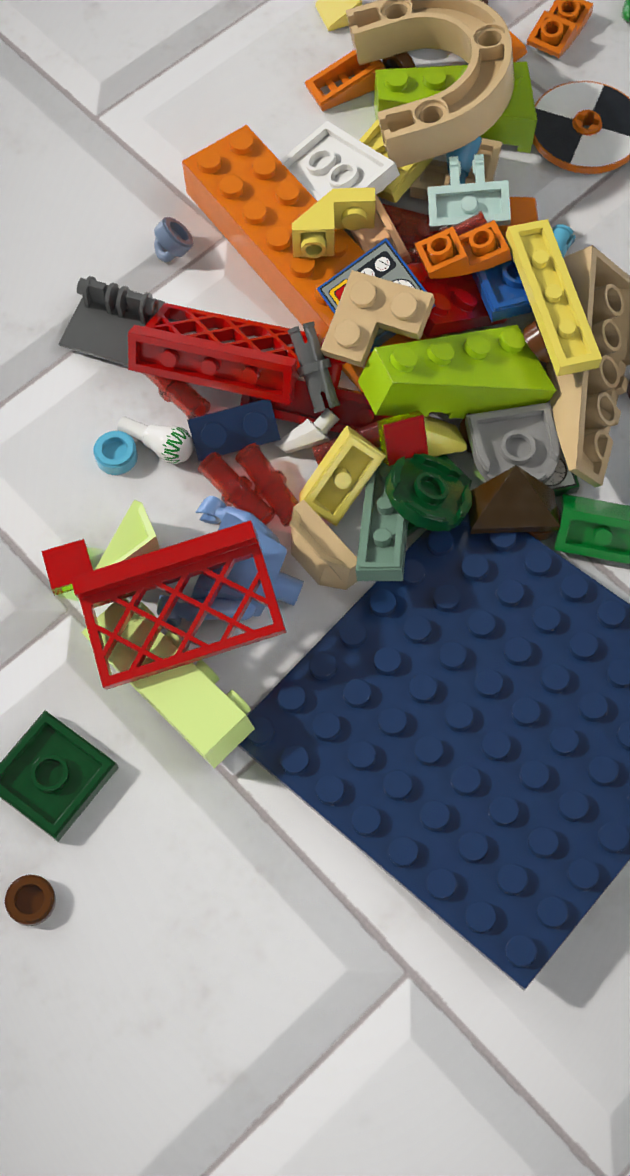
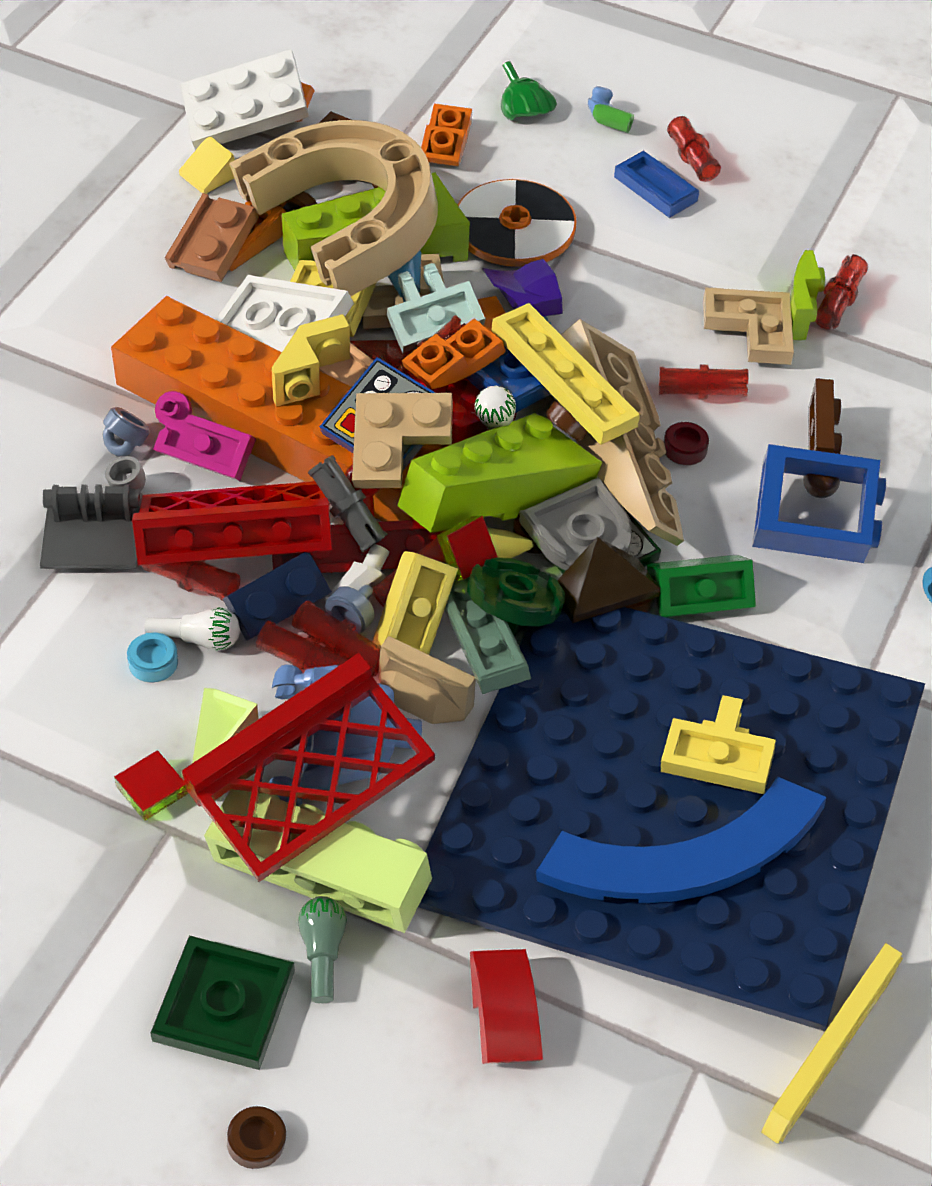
camera: 25 degrees left, 15 degrees down
none -> light grey hinge [105,456,146,492]
none -> dark pink hinge [153,391,256,481]
none -> nougat plate [165,193,259,282]
none -> sand green piece [298,896,347,1004]
none -> sand blue tile [325,585,375,635]
none -> red slope [470,949,543,1064]
none -> white piece [475,385,516,430]
none -> dark purple slope [482,259,563,317]
none -> blue tile [536,776,826,904]
none -> light yellow hinge [661,695,776,794]
none -> light yellow tile [761,943,903,1144]

